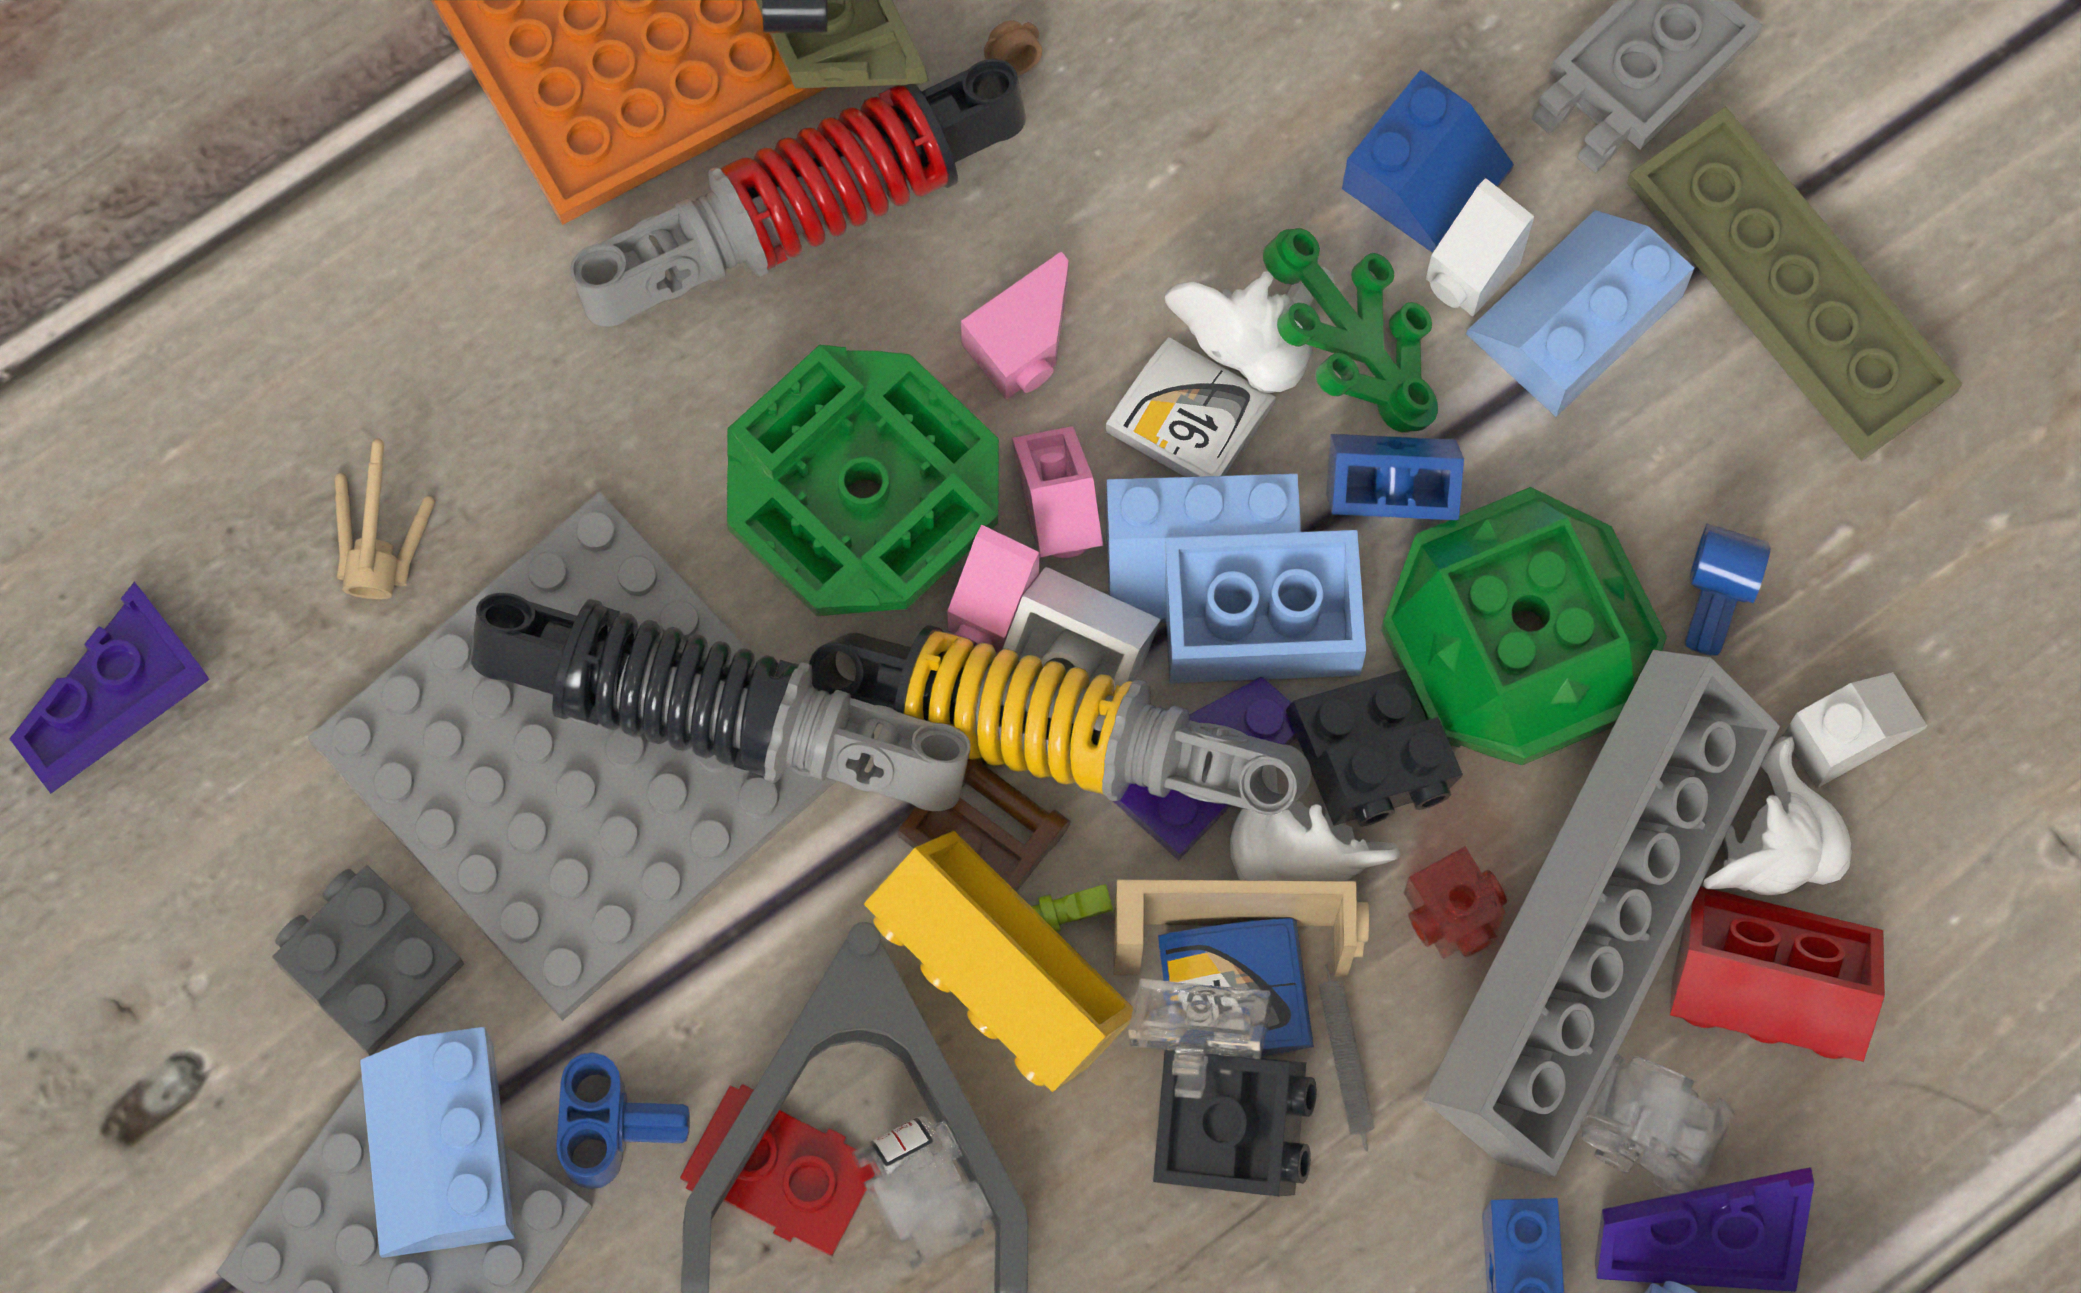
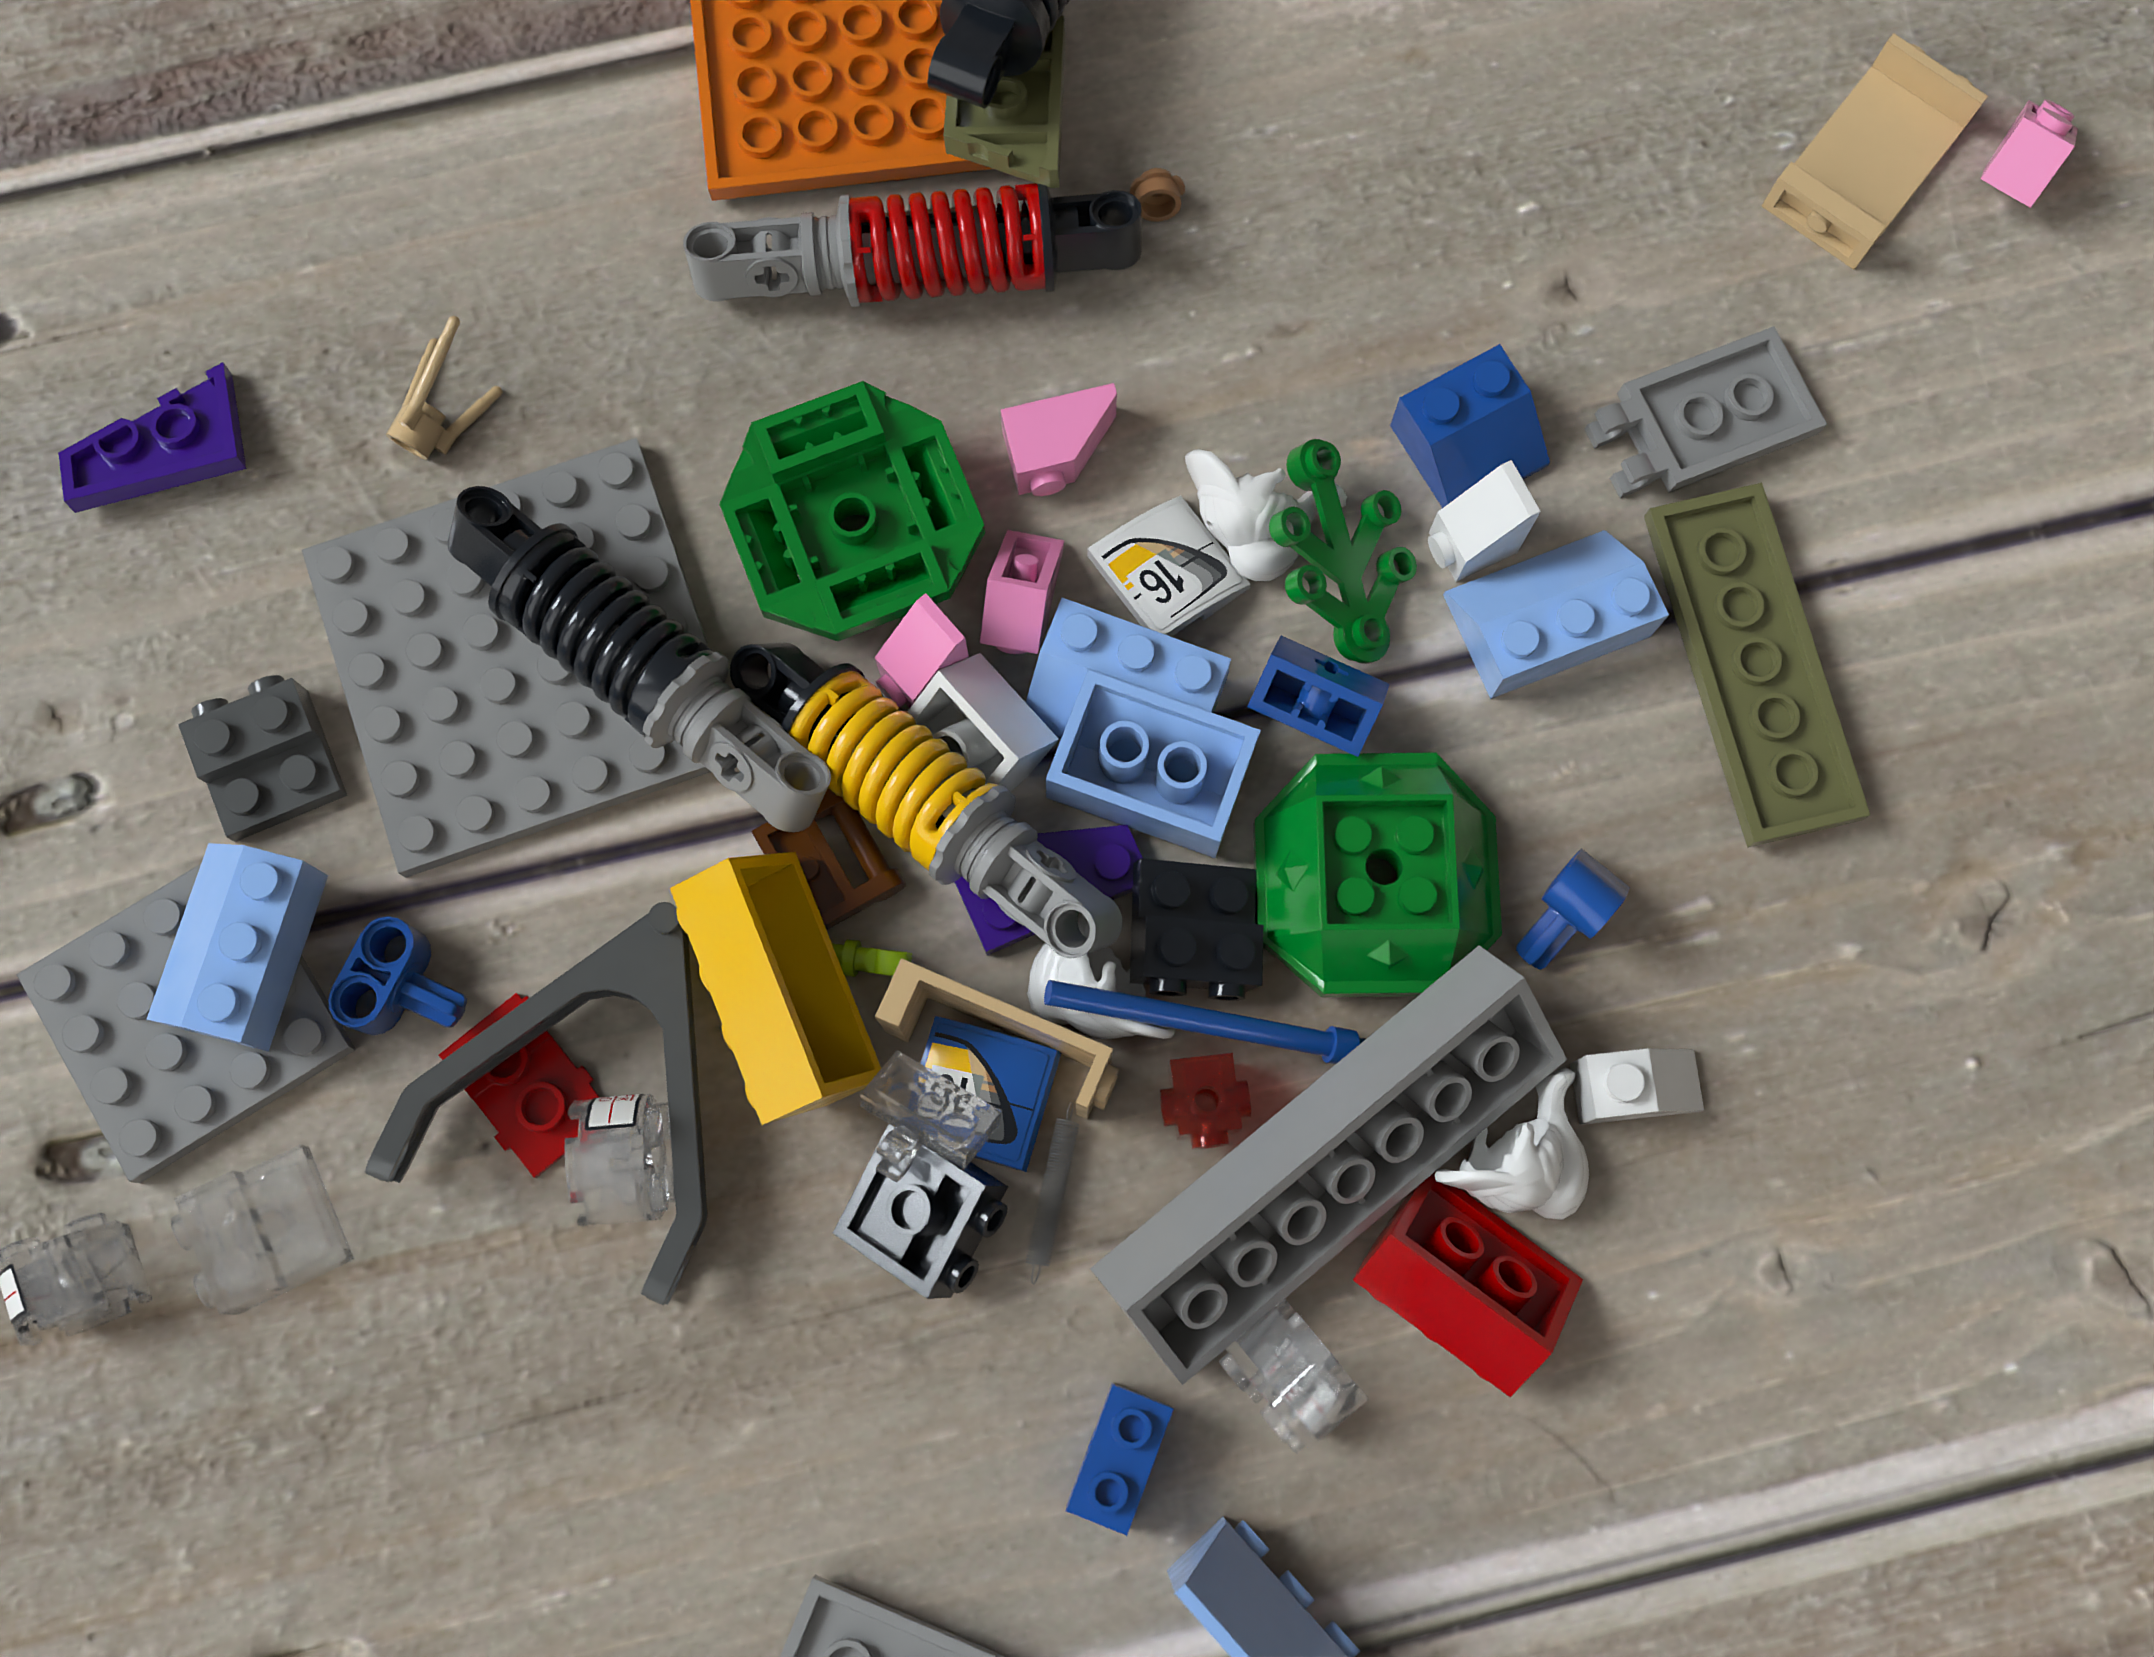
camera: 25 degrees right, 5 degrees up
dark purple wing [1595,1167,1814,1292] -> none
none -> blue bar [1044,980,1366,1064]

